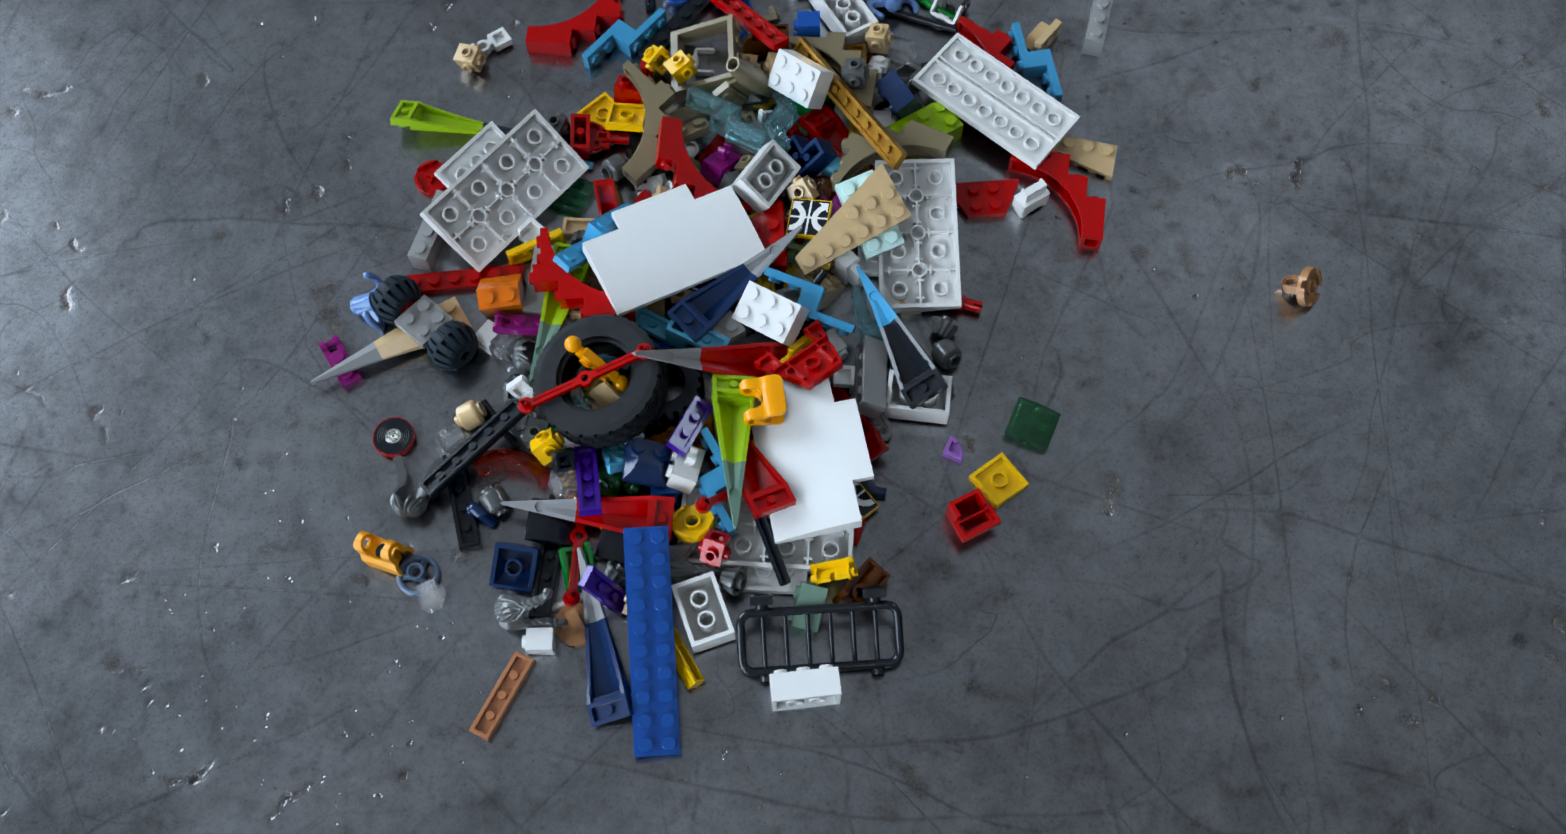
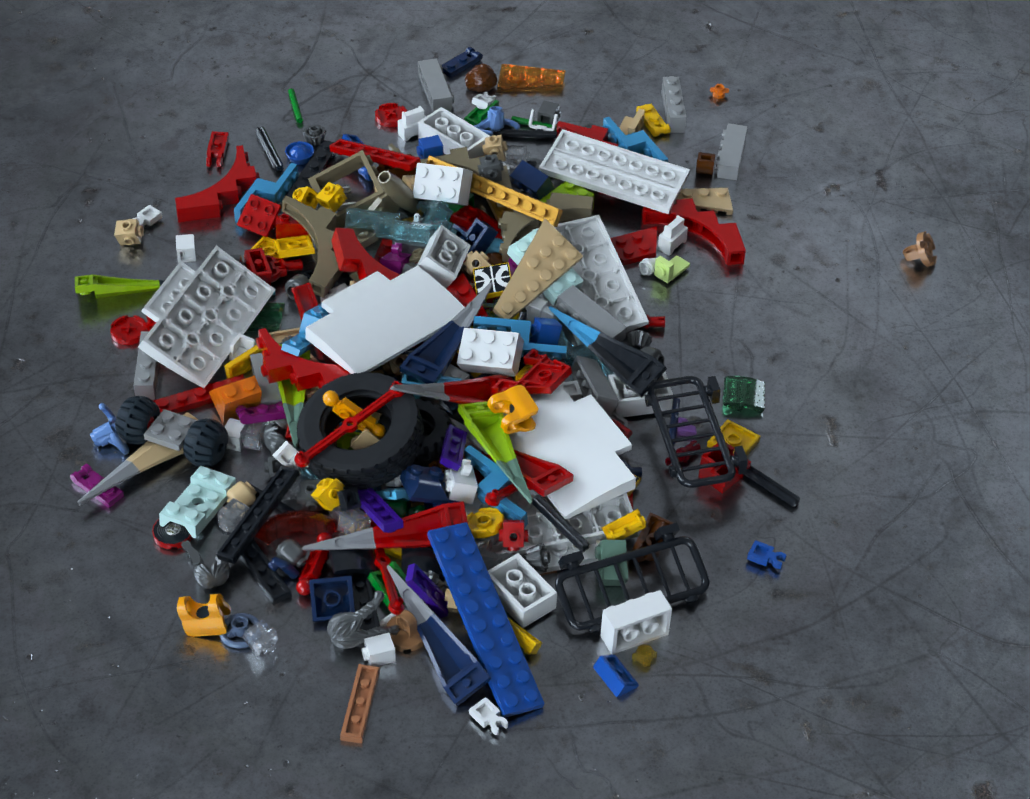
camera: 20 degrees left, 20 degrees down
none -> light aqua piece [159,466,236,538]
none -> white panel [176,234,196,263]
none -> red bracket [237,194,281,237]
none -> red plate [296,532,333,596]
none -> white plate [469,697,508,735]
none -> blue piece [529,317,562,360]
none -> light grey brick [556,285,627,342]
none -> blue slope [593,655,639,697]
none -> clear yellow plate [632,644,657,667]
none -> yellow plate [636,103,670,137]
none -> white cone [639,257,658,276]
none -> black bar [645,376,748,488]
none -> yellowish green bracket [654,256,690,283]
none -> dark red pin [665,440,701,466]
none -> dark blue bar [669,398,681,445]
none -> reddish brown brick [696,152,716,175]
none -> orange plate [710,84,729,99]
none -> light grey brick [715,123,748,181]
none -> black axle [744,465,800,507]
none -> blue plate [747,540,786,569]

